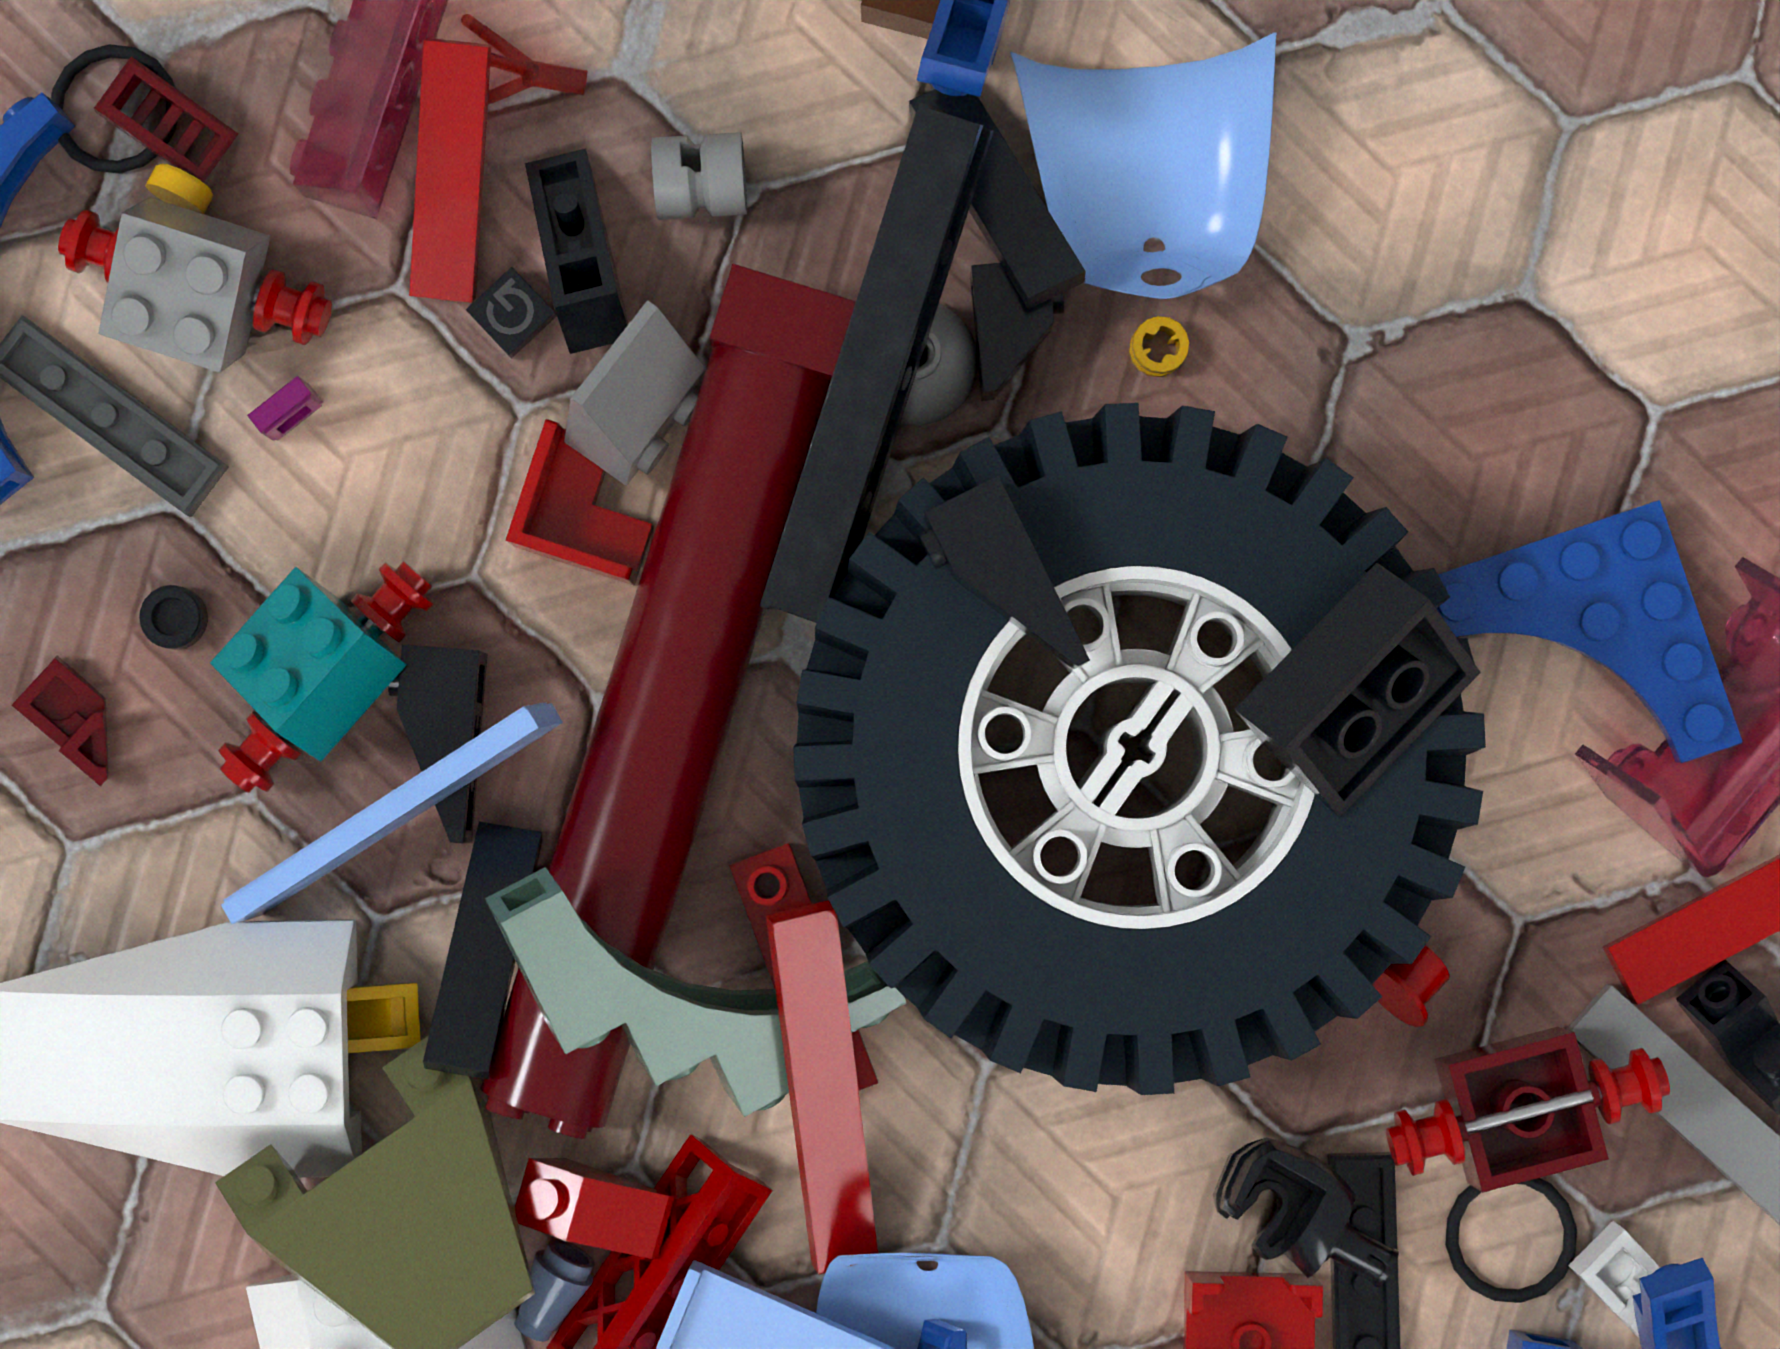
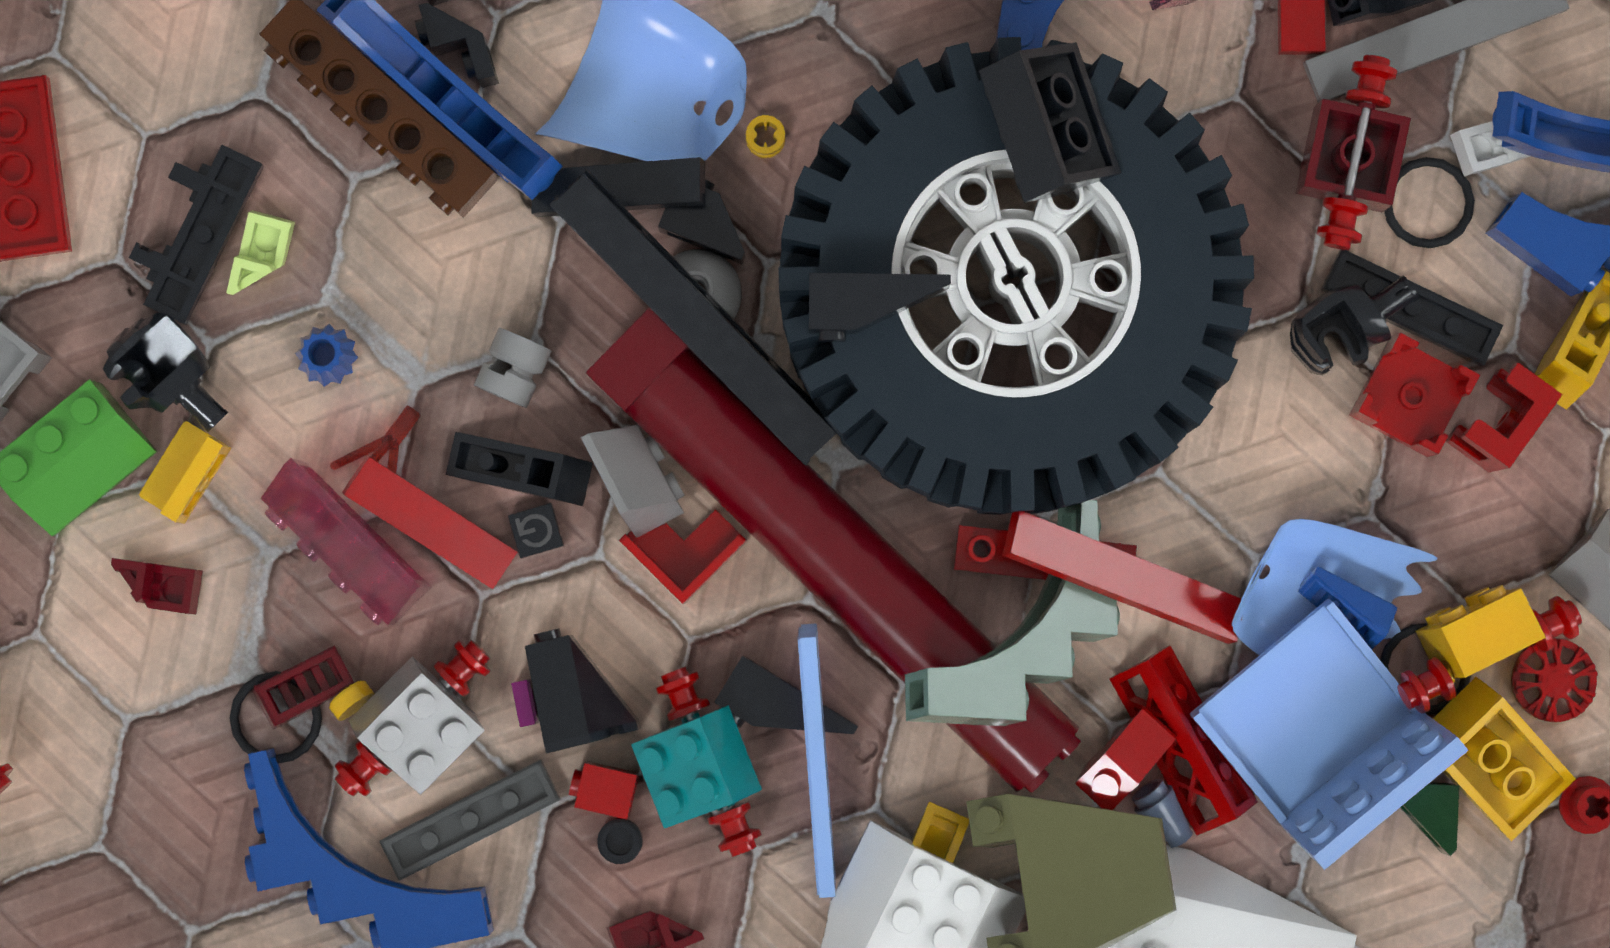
camera: 60 degrees left, 0 degrees up
black tile [423,821,543,1079] -> none
red piece [1372,945,1450,1028] -> none
none -> black slope [525,628,641,754]
none -> red brick [569,761,640,820]

